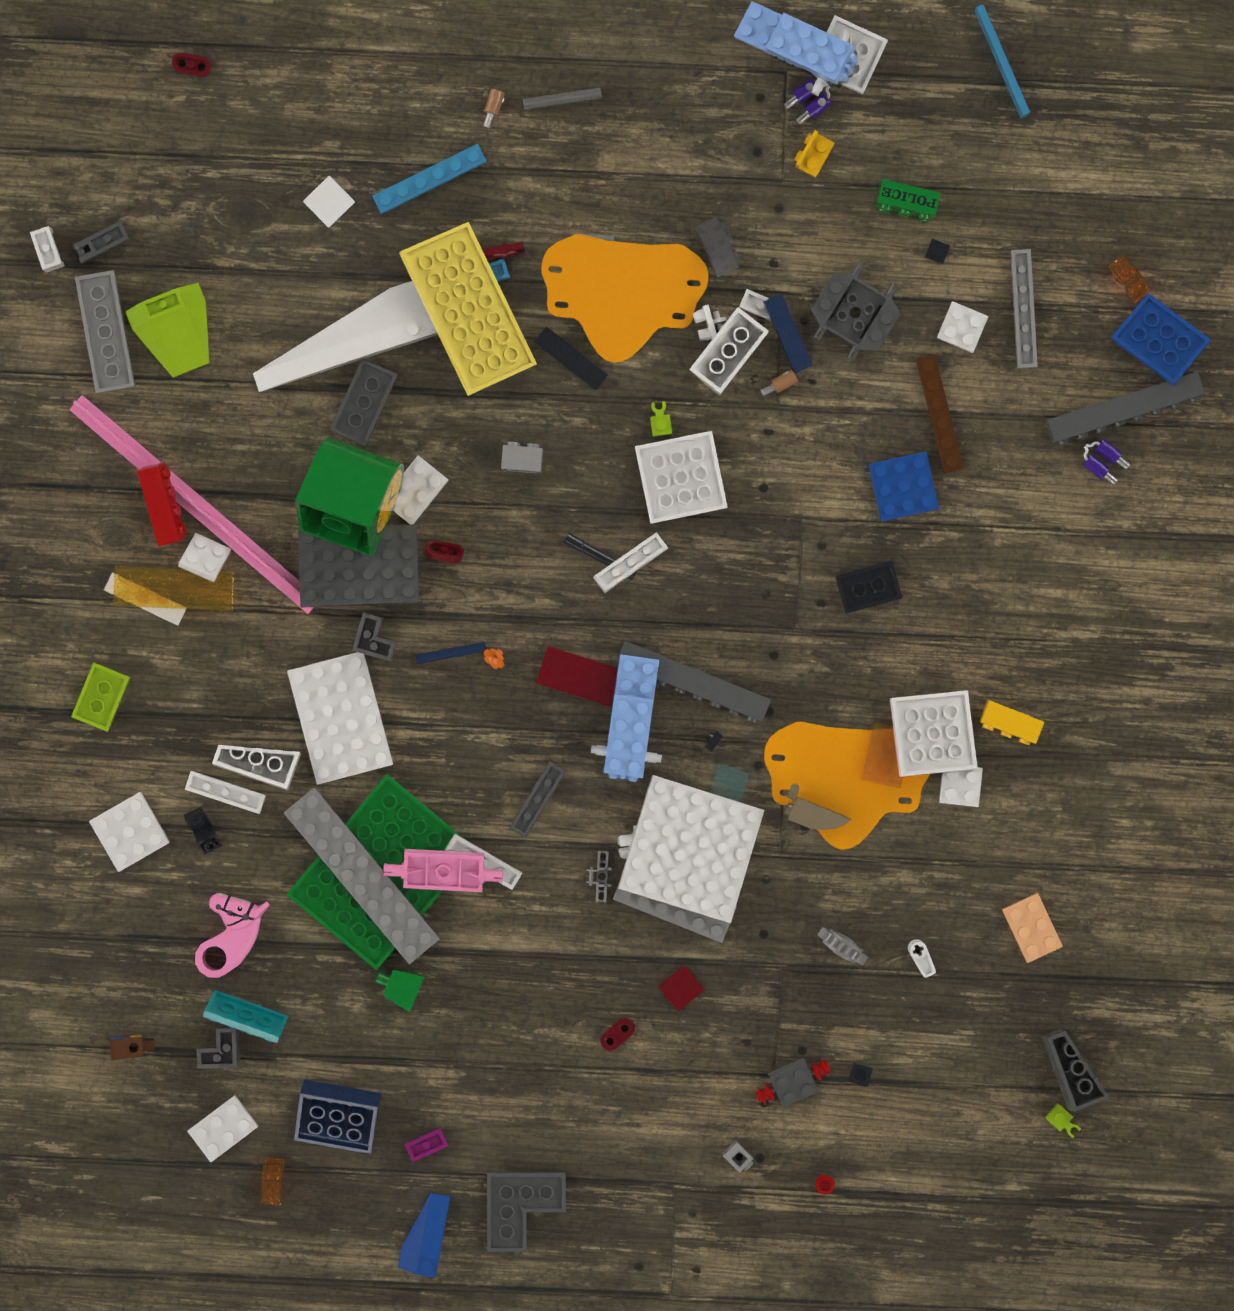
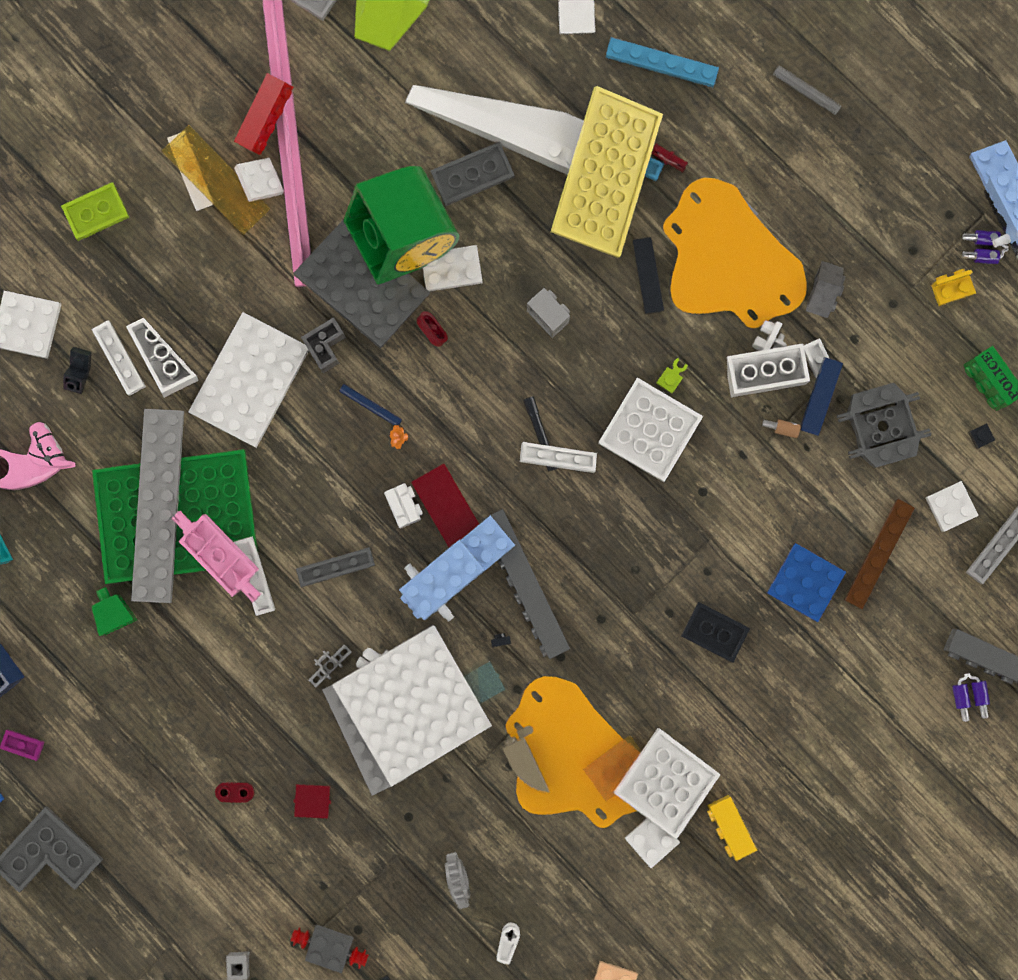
camera: 45 degrees right, 5 degrees down
medium nougat piece [483,89,505,128] -> none
none -> white brick [384,484,423,529]

